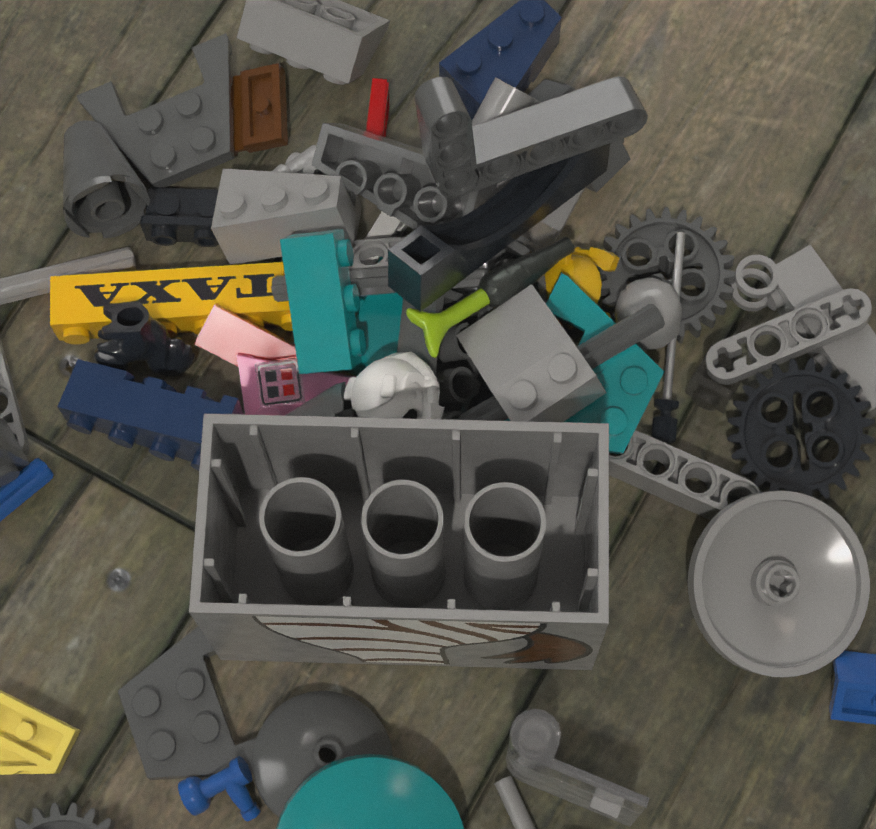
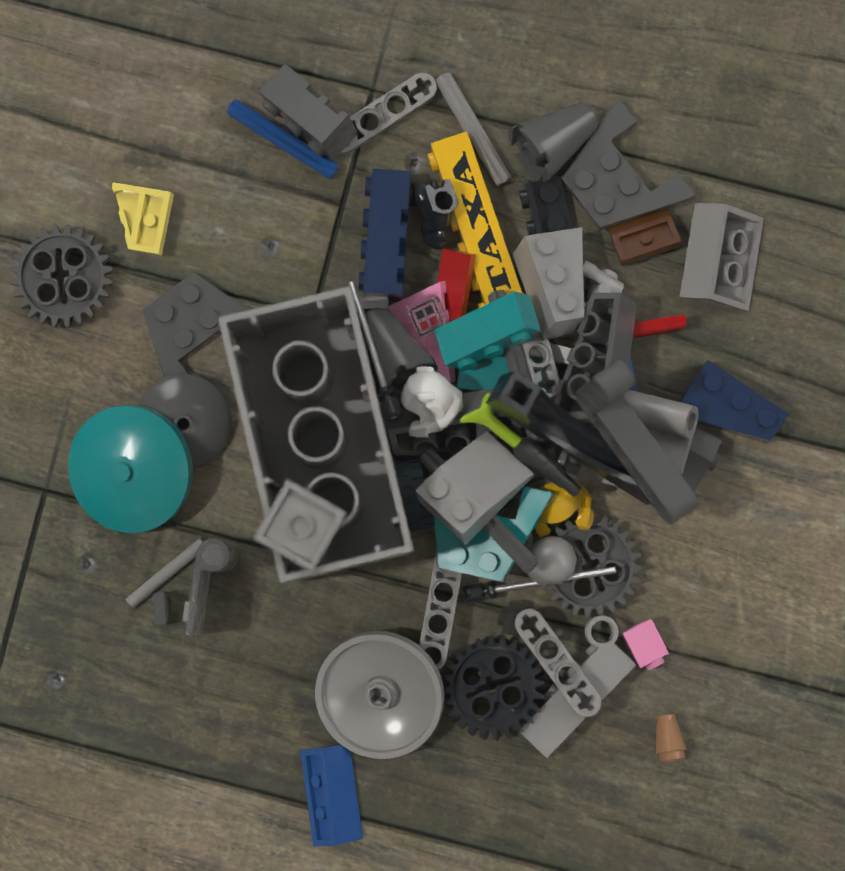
camera: 75 degrees right, 15 degrees up
blue piece [178,756,261,821] -> none
none -> light grey tile [253,479,347,573]
none -> bright pink brick [621,618,669,671]

